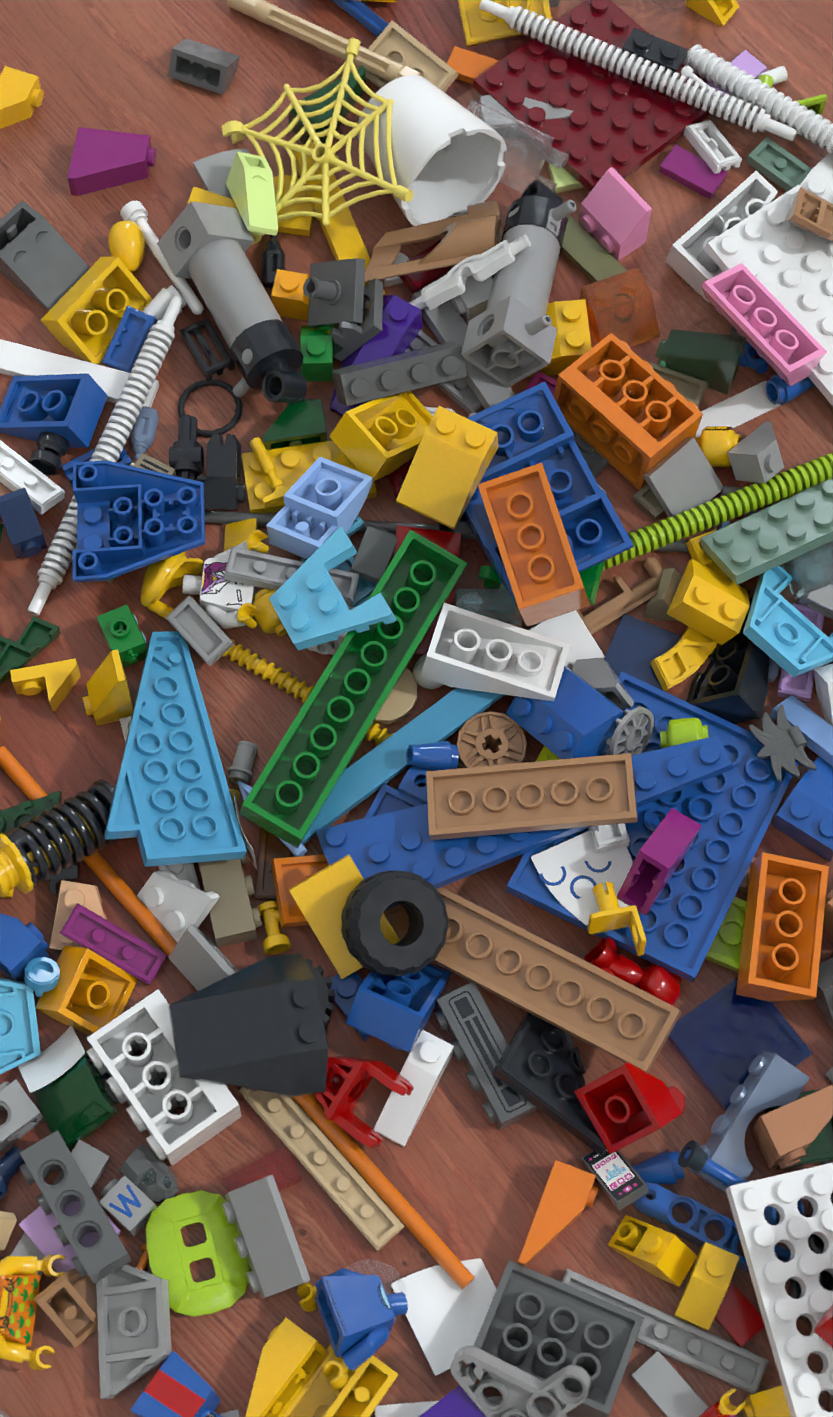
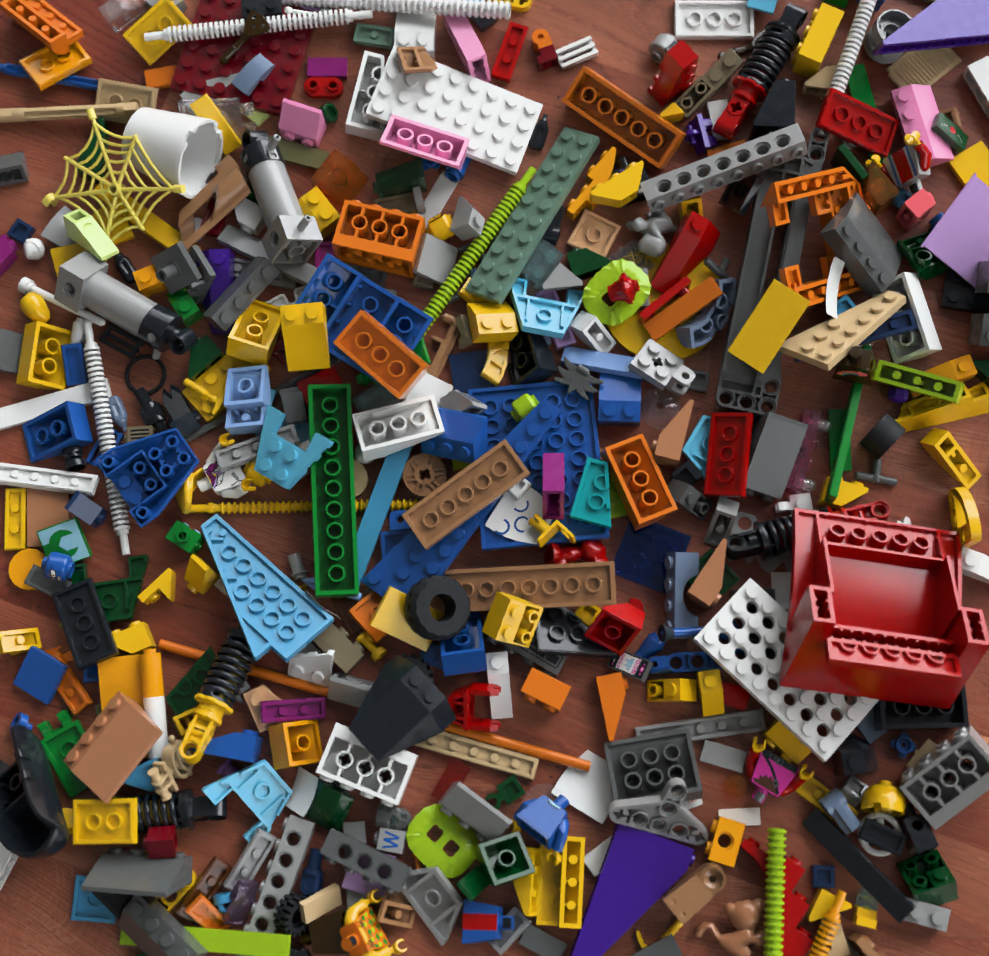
camera: 25 degrees left, 10 degrees up
dark azure tile [24,957,60,997] -> none
light grey tile [166,596,234,666] -> none
yellow slope [224,519,258,551] -> none
blue cone [406,741,459,771] -> none
white piece [409,234,531,310] -> none
light grey wheel [606,706,654,755] -> none
white tile [683,120,742,174] -> none
none -> dark blue tile [7,218,36,245]
none -> white piece [23,238,45,260]
none -> yellow tile [189,93,242,156]
none -> dark brown piece [219,10,270,65]
none -> sand blue slope [231,53,275,96]
none -> red plate [304,77,344,99]
none -> dark green tile [319,103,338,124]
none -> light grey tile [412,186,426,214]
none -> dark green slope [456,865,491,902]
none -> dark green slope [475,831,536,887]
none -> yellow slope [482,591,544,648]
none -> dark green plate [485,775,526,809]
none -> orange brick [521,667,571,714]
none -> teal wing [570,457,611,529]
none -> yellow tile [574,606,601,627]

